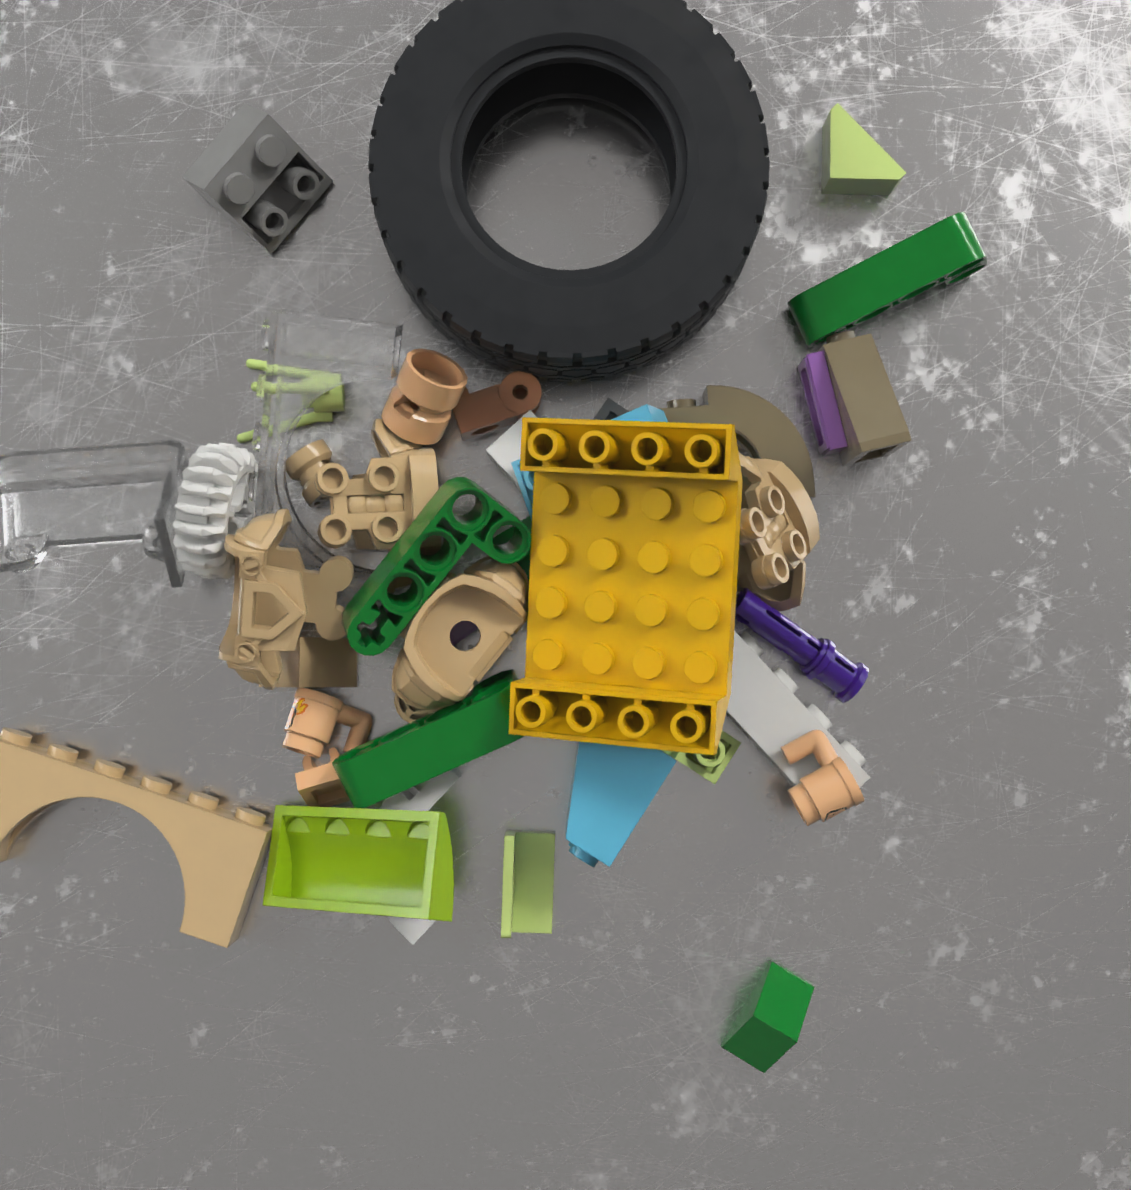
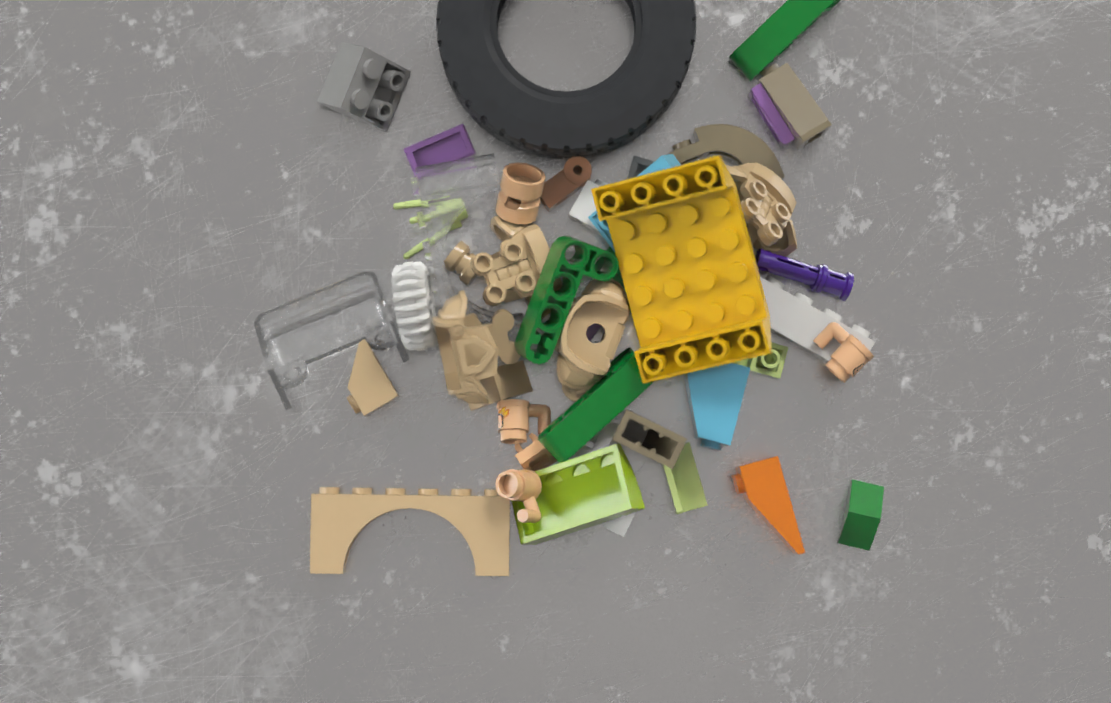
camera: 15 degrees left, 0 degrees up
none -> tan slope [346,339,400,417]
none -> medium lavender tile [404,123,476,180]
none -> light nougat piece [495,469,542,523]
none -> dark tan slope [612,409,687,469]
none -> orange slope [731,456,805,555]

